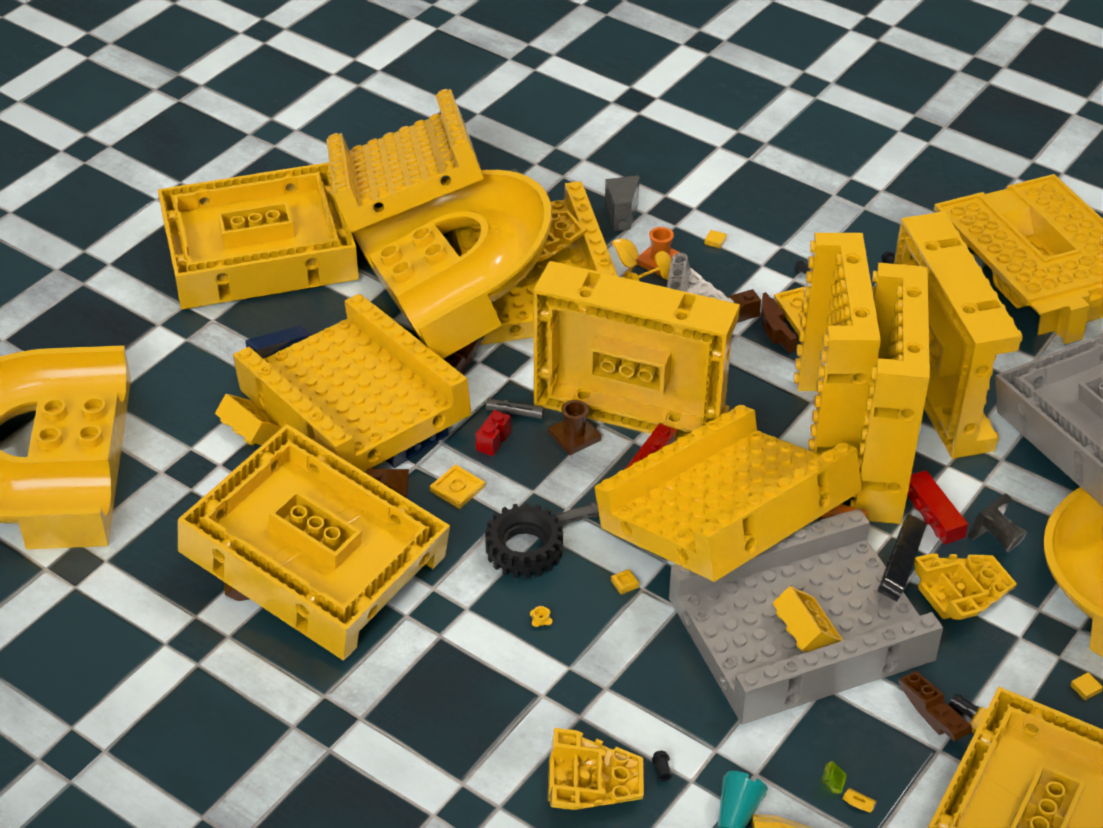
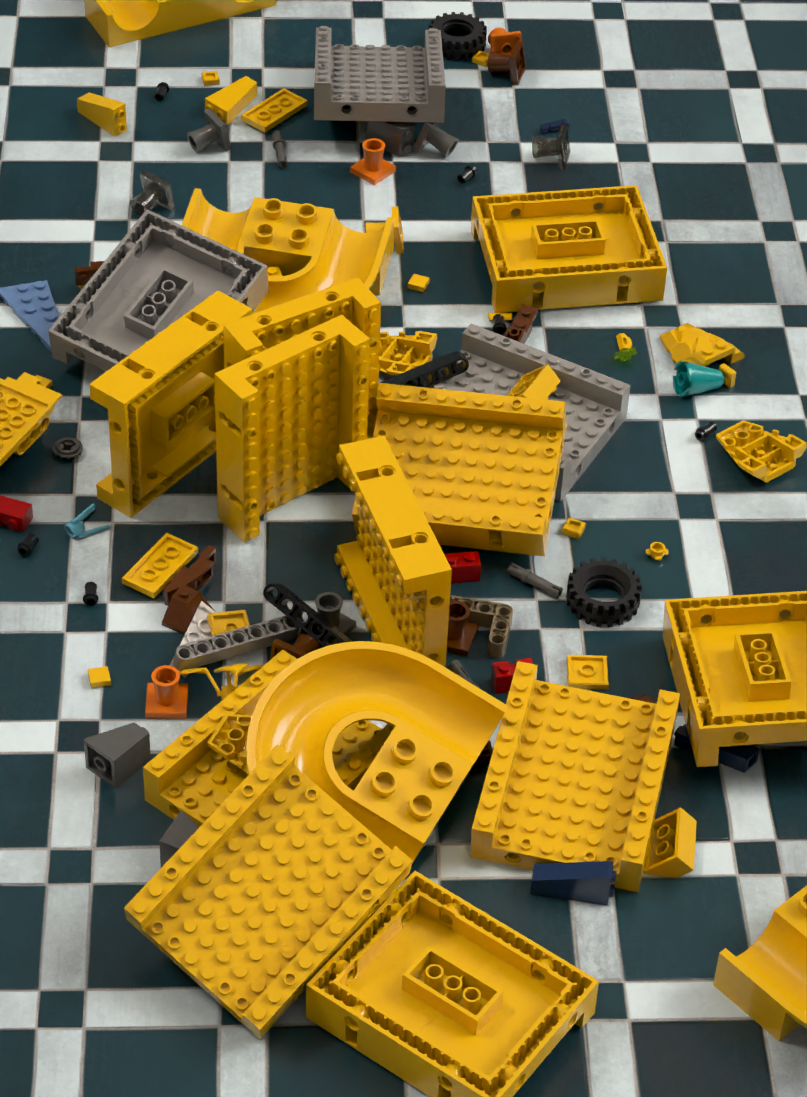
camera: 130 degrees left, 0 degrees up
none -> dark tan beam [450,595,513,658]

